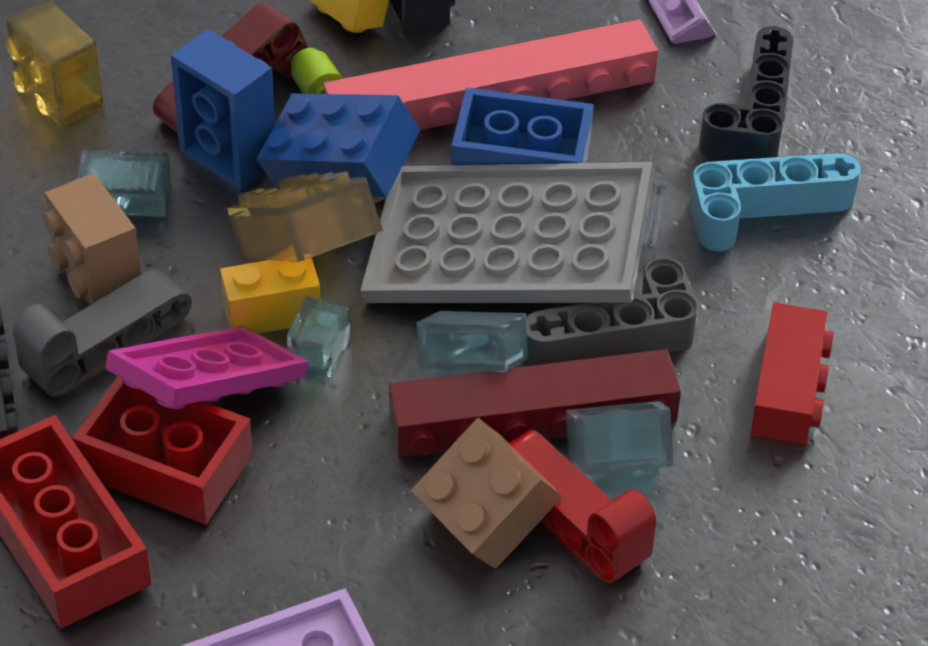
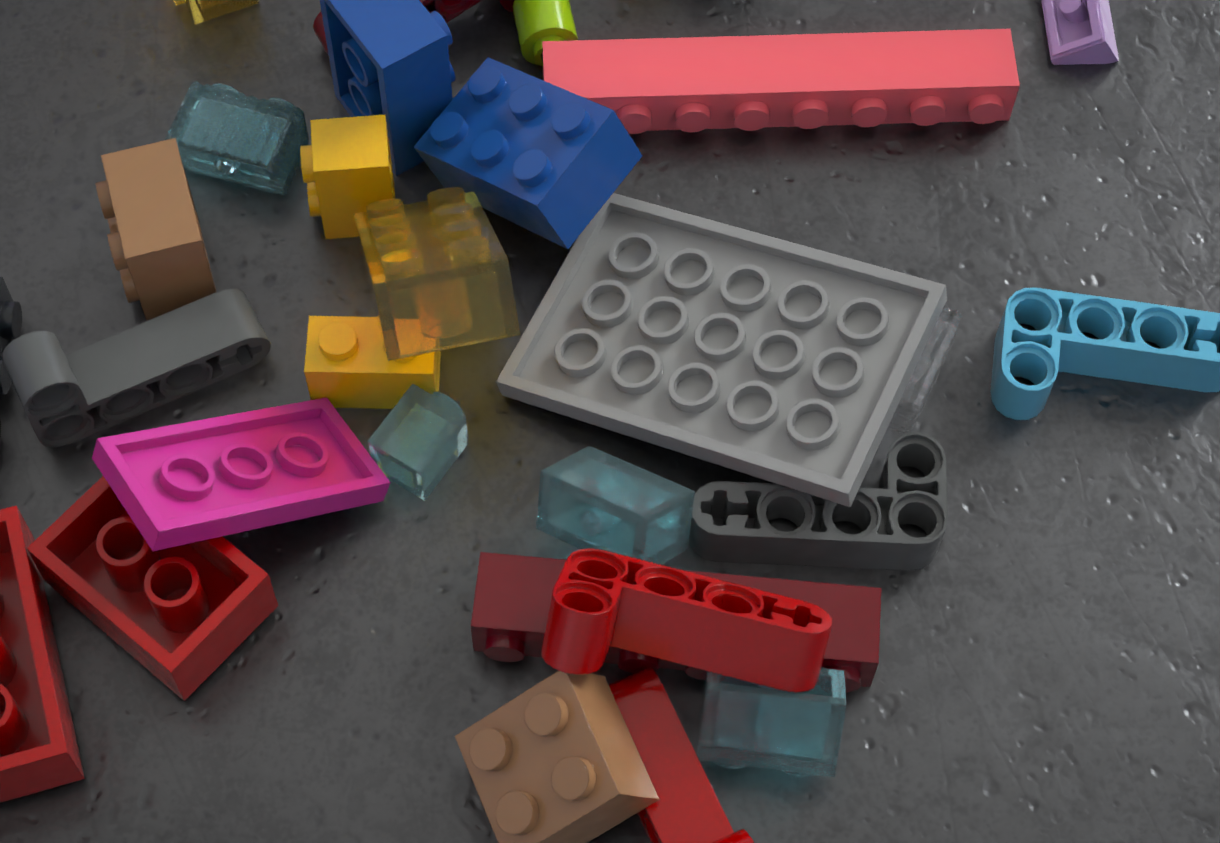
camera: 15 degrees right, 15 degrees up
blue brick [451,88,594,165] -> none
black beam [699,26,793,161] -> none
red brick [750,302,834,445] -> none
none -> yellow brick [300,114,398,239]
none -> red beam [541,548,832,692]

